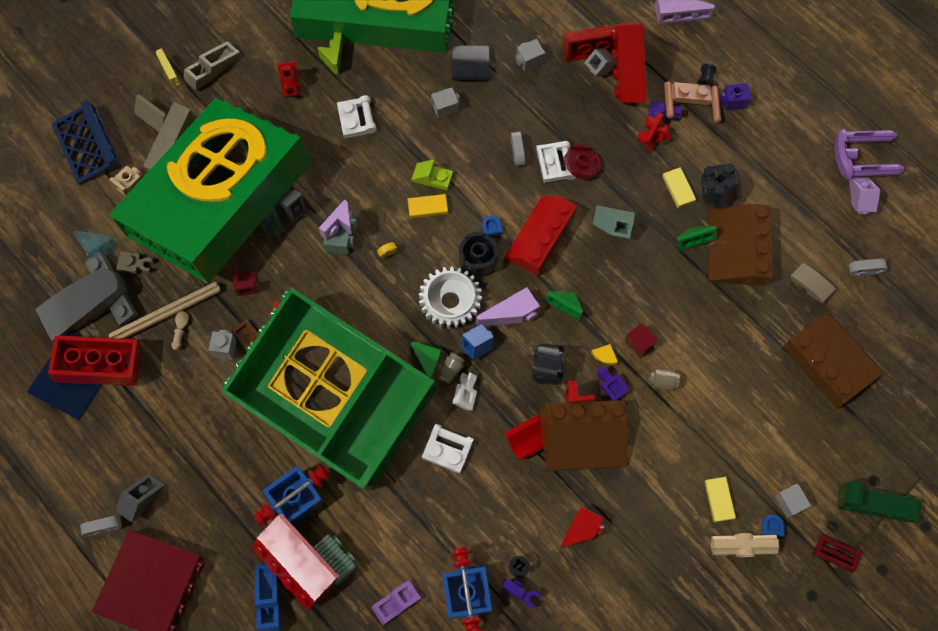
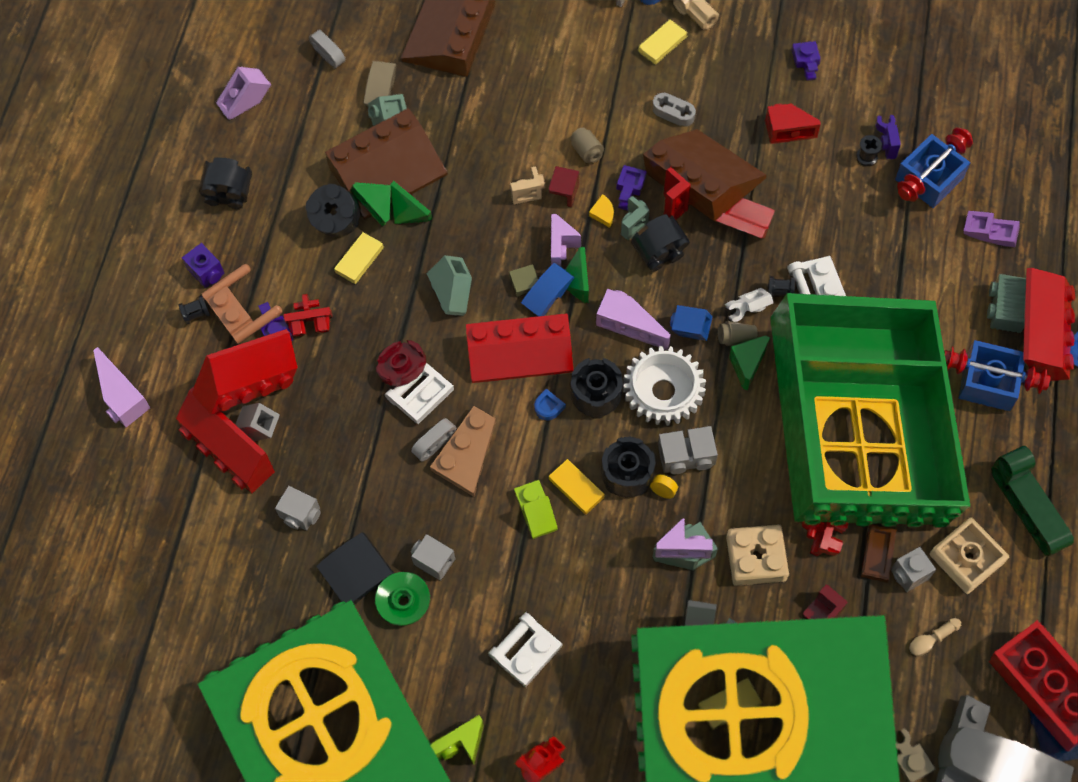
camera: 125 degrees left, 5 degrees down
tan axle [109,282,221,339] -> none
medium lavender piece [834,129,904,180] -> none
none -> black brick [199,157,252,209]
none -> green slope [350,182,391,227]
none -> sand green bracket [368,94,406,126]
none -> green dish [375,572,430,626]
none -> medium nougat wing [430,406,496,497]
none -> olive tile [509,265,538,296]
none -> tan bracket [510,166,545,205]
none -> blue slope [521,263,575,316]
none -> lavender slope [551,214,581,266]
none -> black brick [601,437,655,498]
none -> sand green bracket [621,196,649,241]
none -> light grey beam [652,93,696,127]
none -> light grey piece [658,426,718,474]
none -> tan brick [726,525,789,586]
none -> black bush [767,276,795,297]
none -> dark purple plate [792,41,821,80]
none -> tan brick [930,517,1009,594]
none -> dark green beam [991,445,1074,557]

